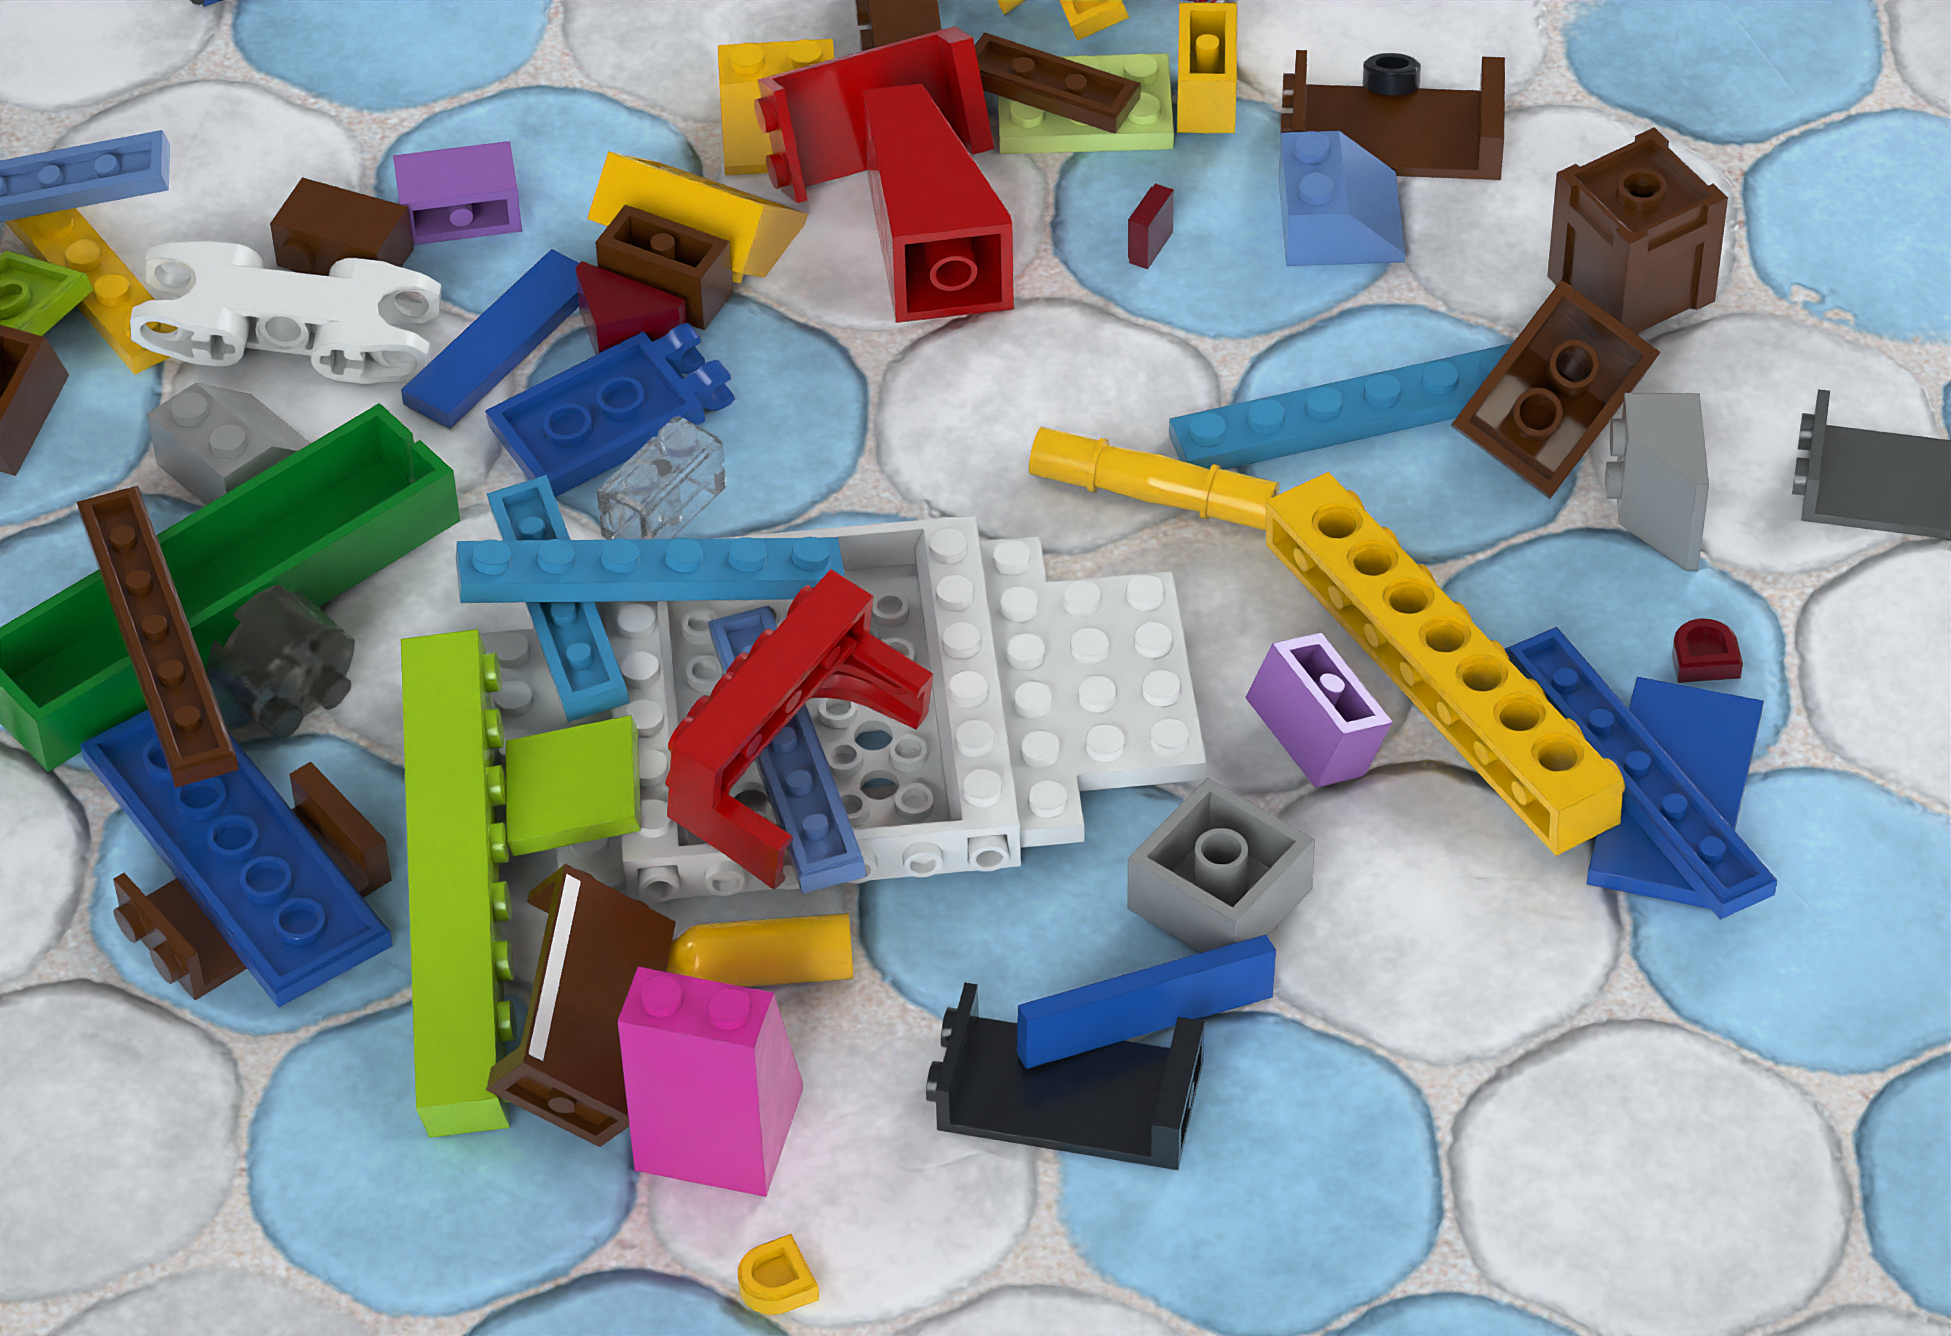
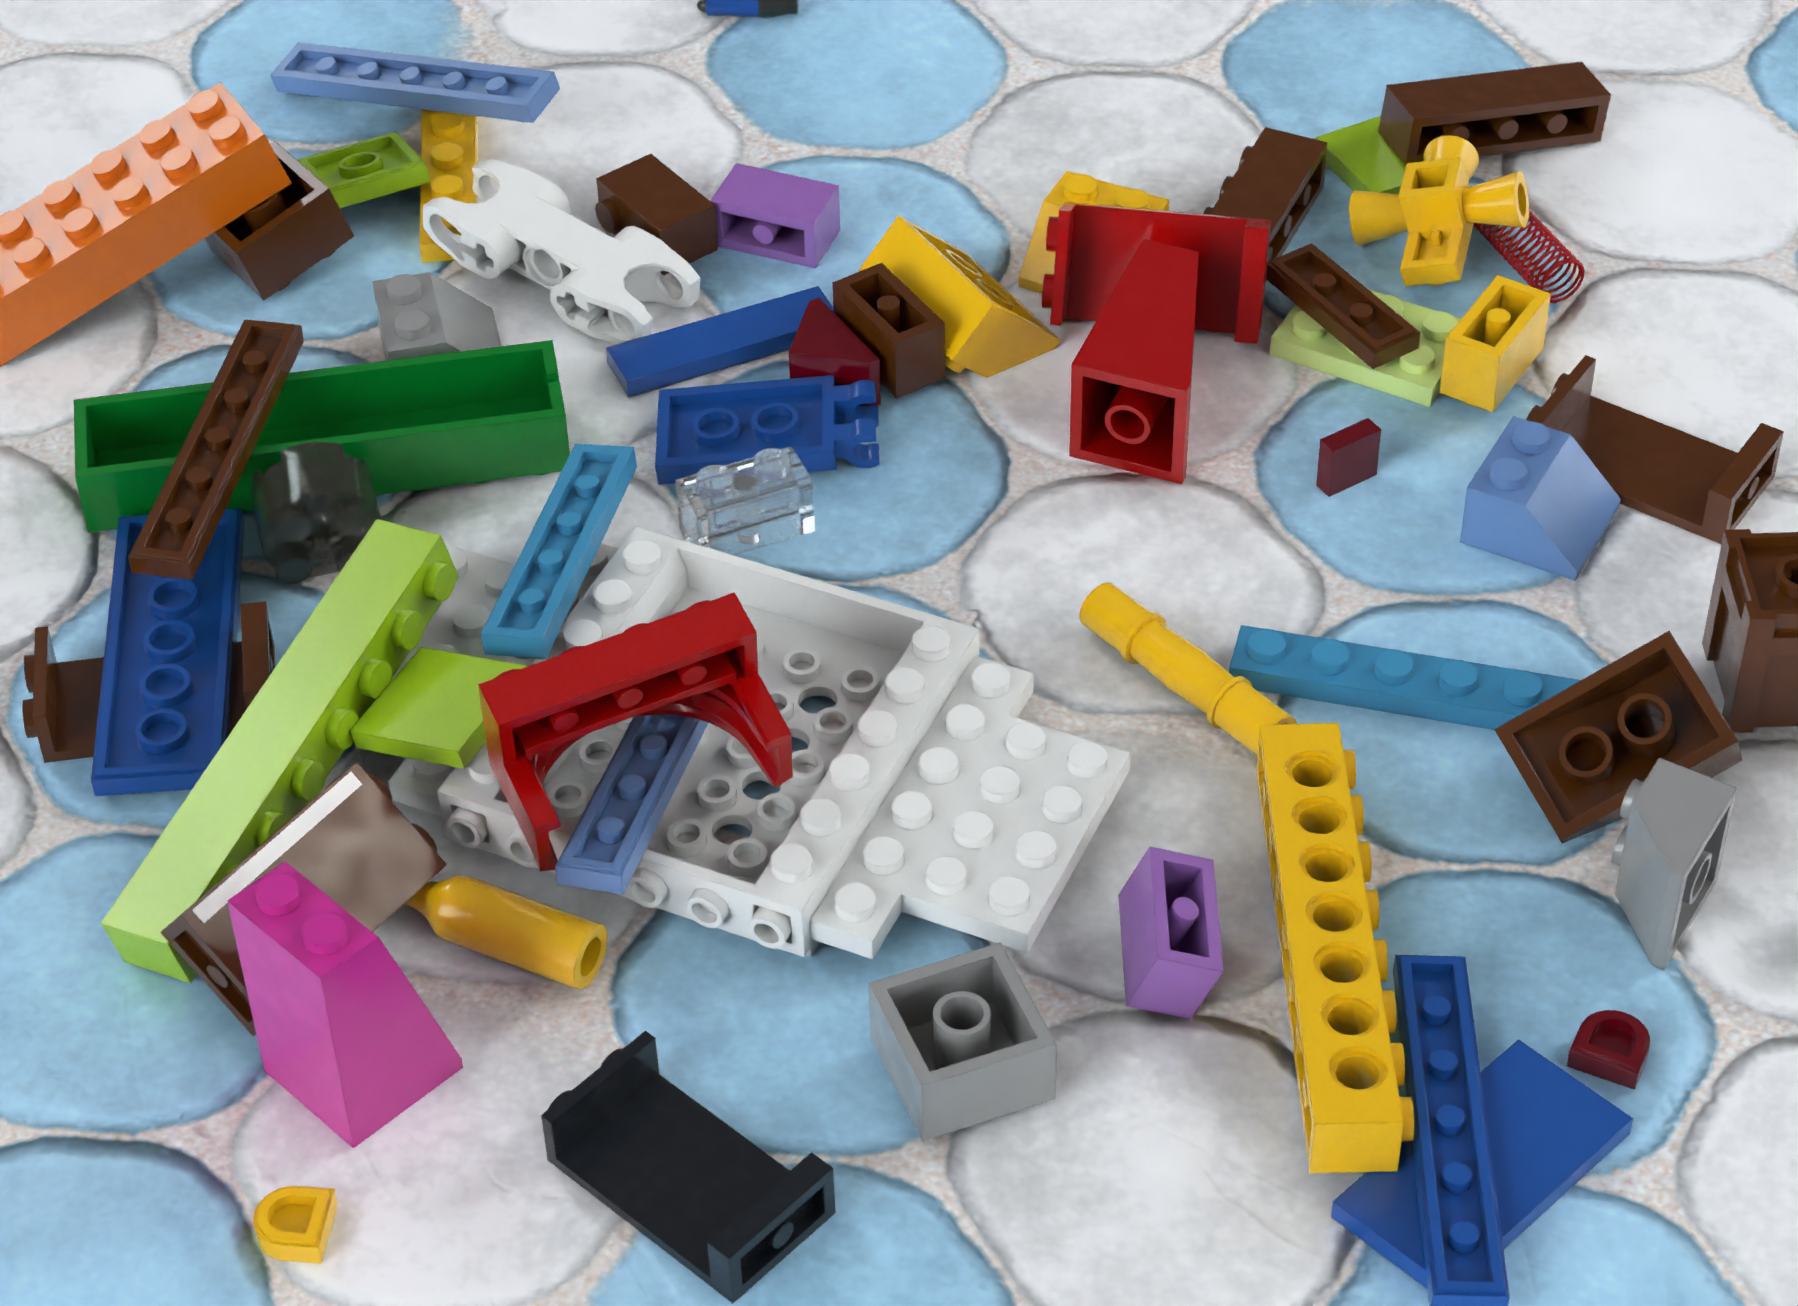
camera: 30 degrees right, 5 degrees down
dark azure plate [456,537,845,603] -> none
blue tile [1017,935,1276,1069] -> none
black tile [1362,53,1421,95] -> none

